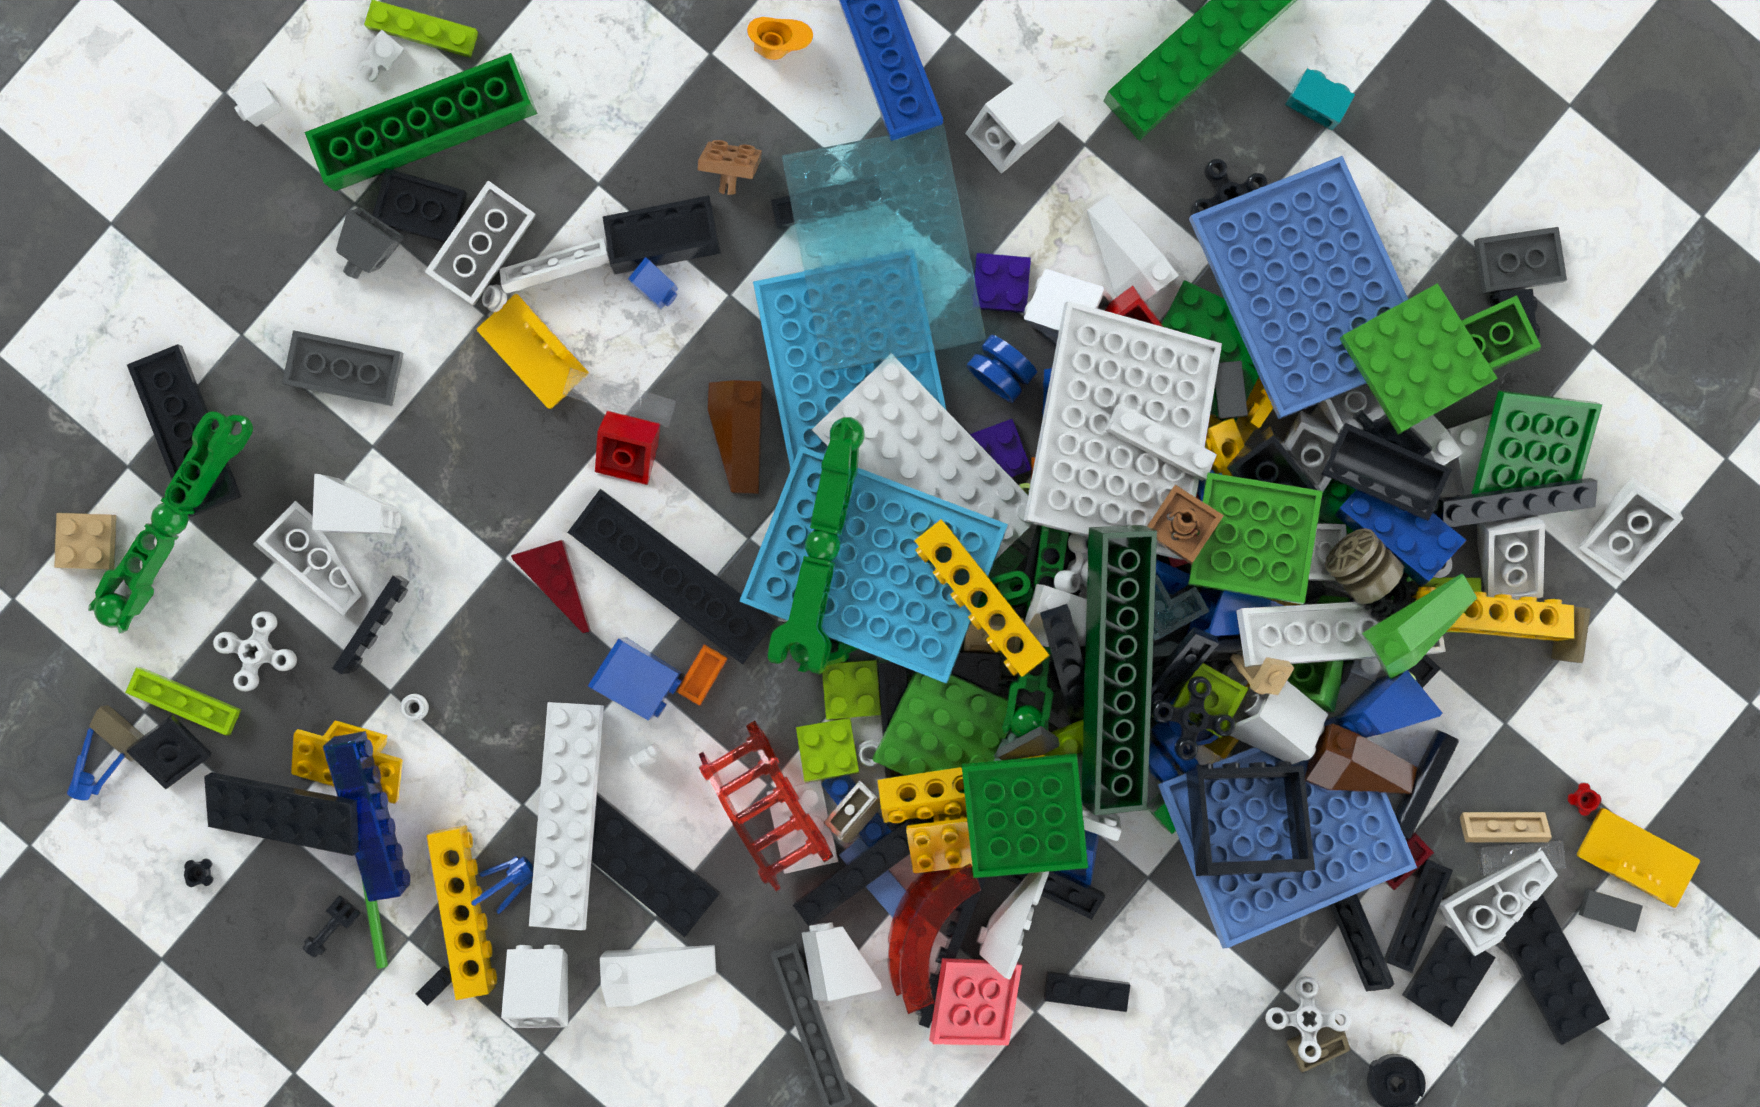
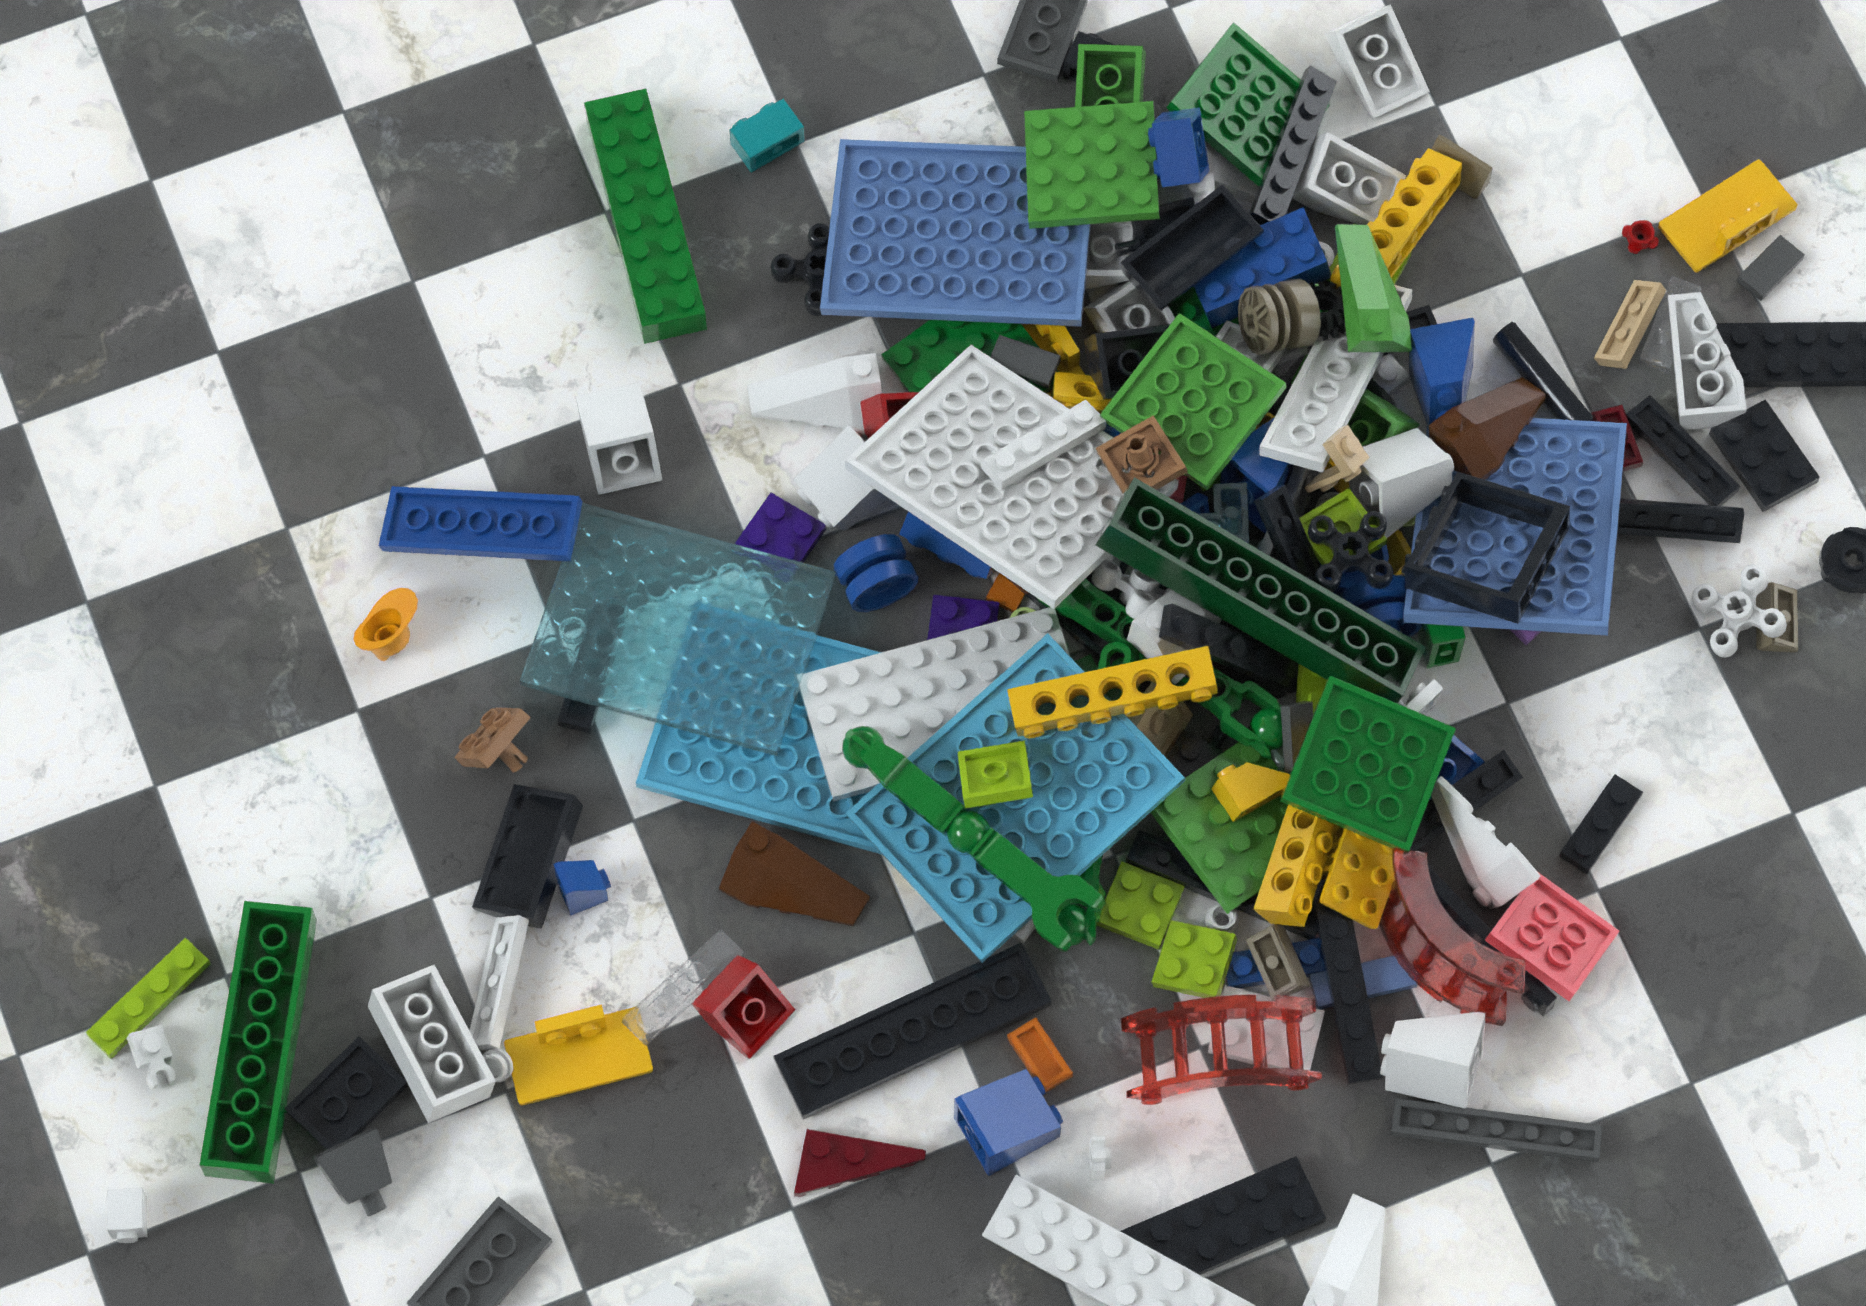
camera: 60 degrees left, 20 degrees down
none -> lime plate [957,740,1033,808]
none -> blue brick [1148,107,1210,187]
none -> yellow slope [1211,762,1290,822]

